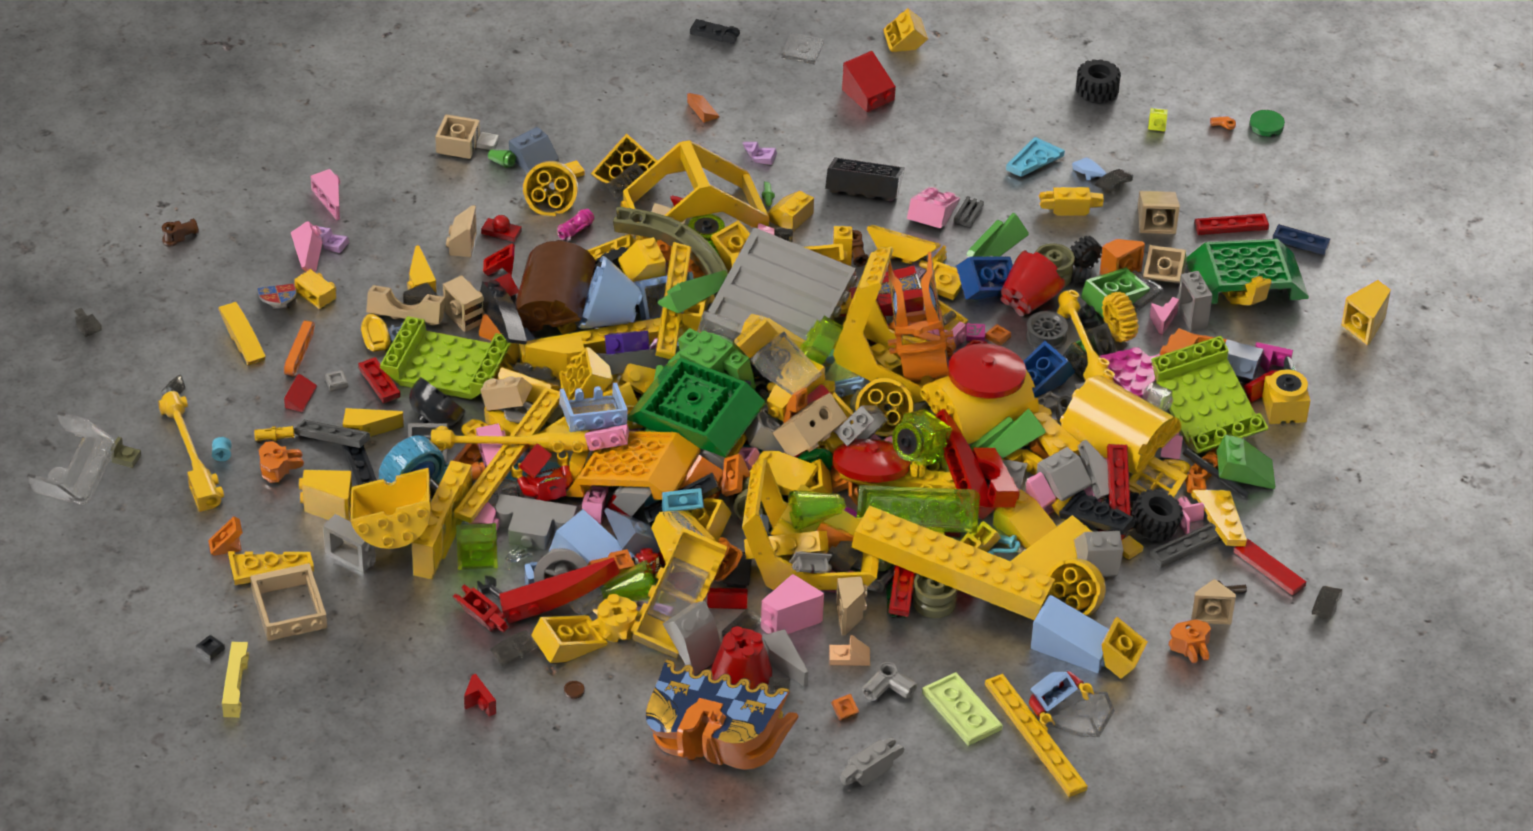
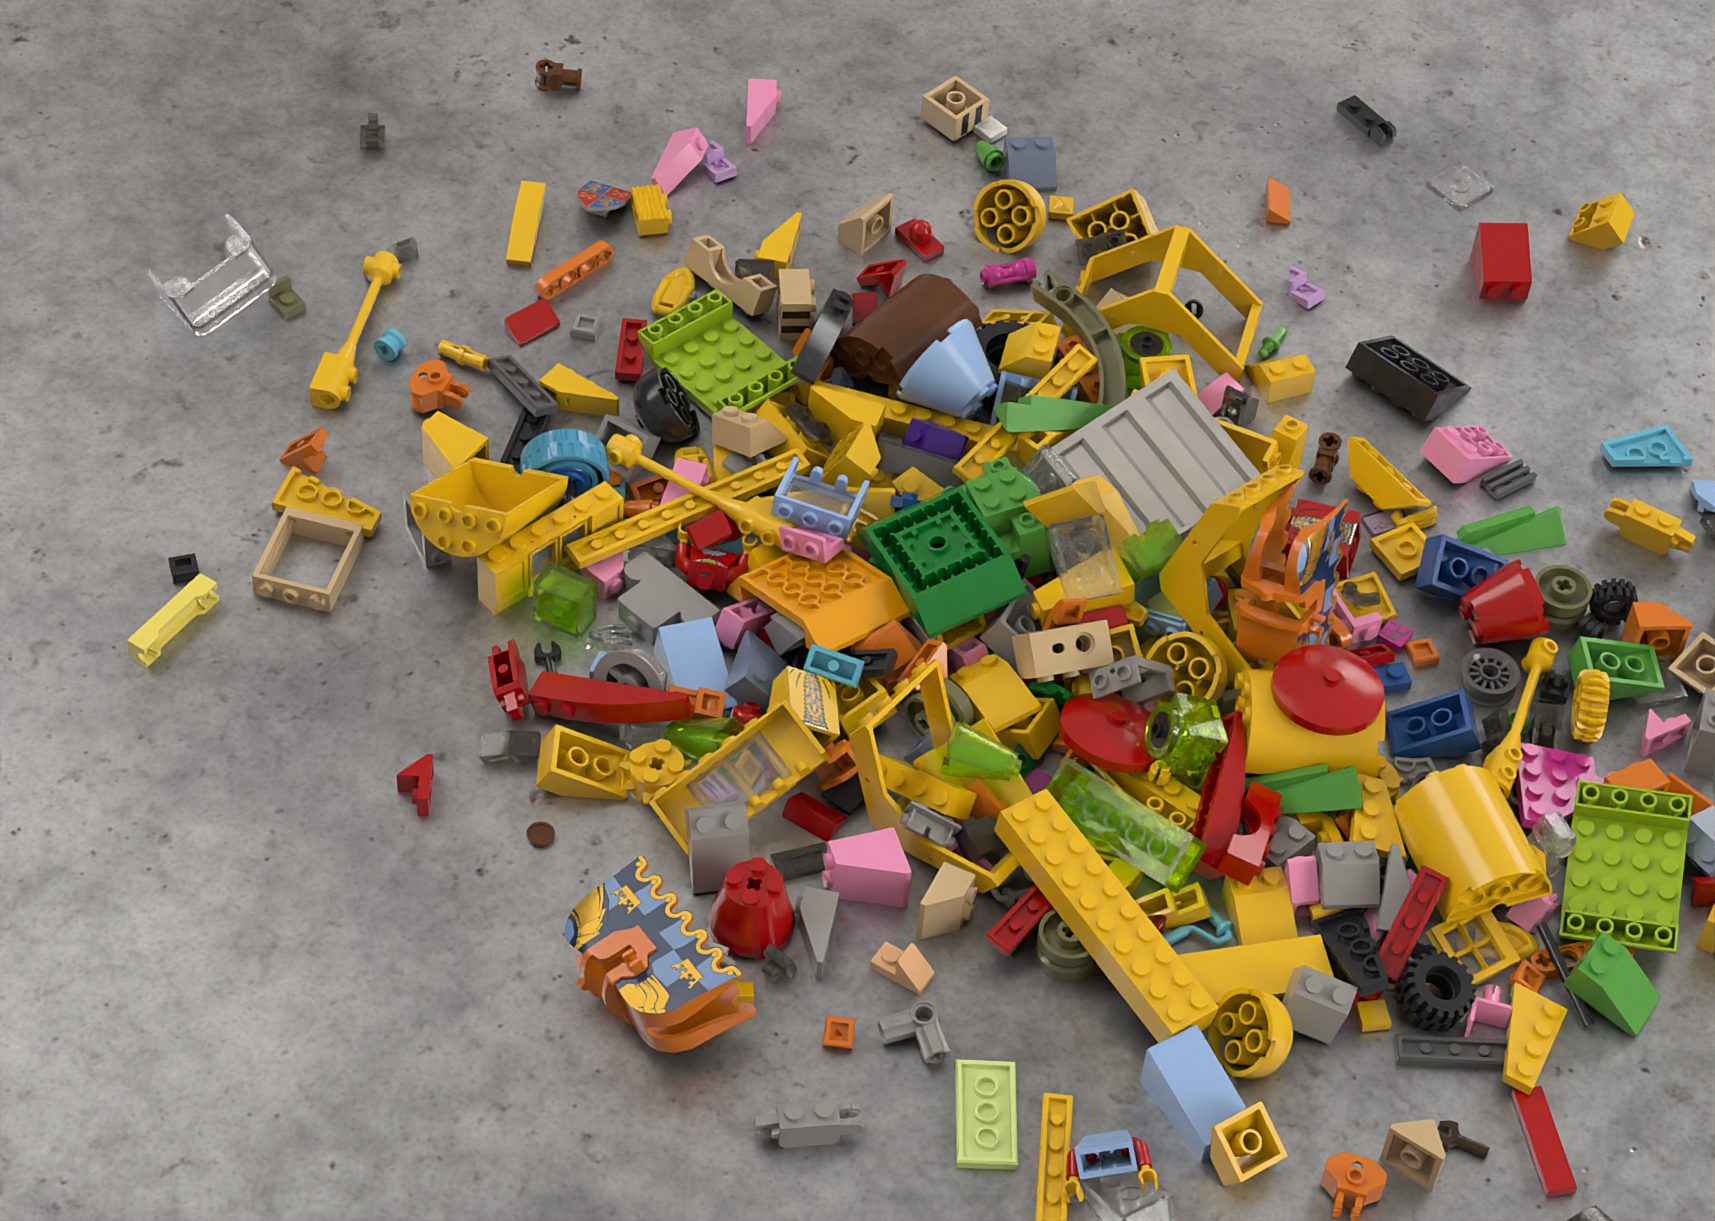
camera: 30 degrees right, 5 degrees up
none -> blue plate [890,492,921,508]

